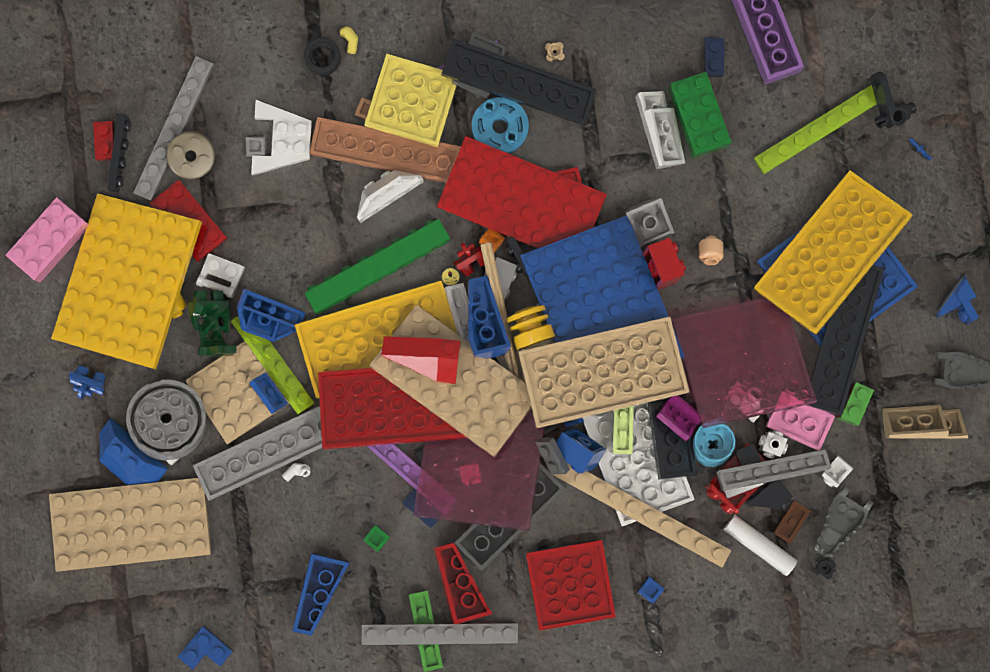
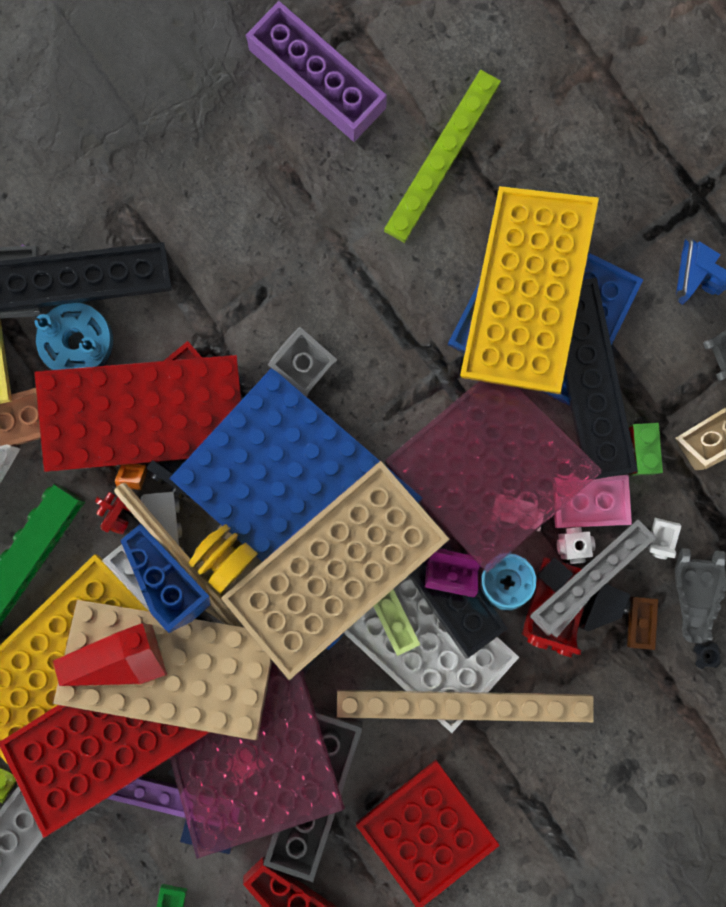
camera: 30 degrees left, 0 degrees up
white arm [281,463,310,482] -> none
light yellow tile [441,267,460,286] -> none
dark grey plate [535,438,570,474] -> none
tan plate [545,42,565,62] -> none
blue brick [556,428,607,473] -> none
white slope [635,91,685,169] -> none
blue tile [637,577,664,604] -> none
red brick [643,238,686,290] -> none
green brick [668,72,731,159] -> none
light nougat head [699,236,724,265] -> none
dark blue plate [704,38,724,77] -> none
white brick [723,514,798,576] -> none
black piece [871,71,917,128] -> none
blue hand [909,138,932,160] -> none

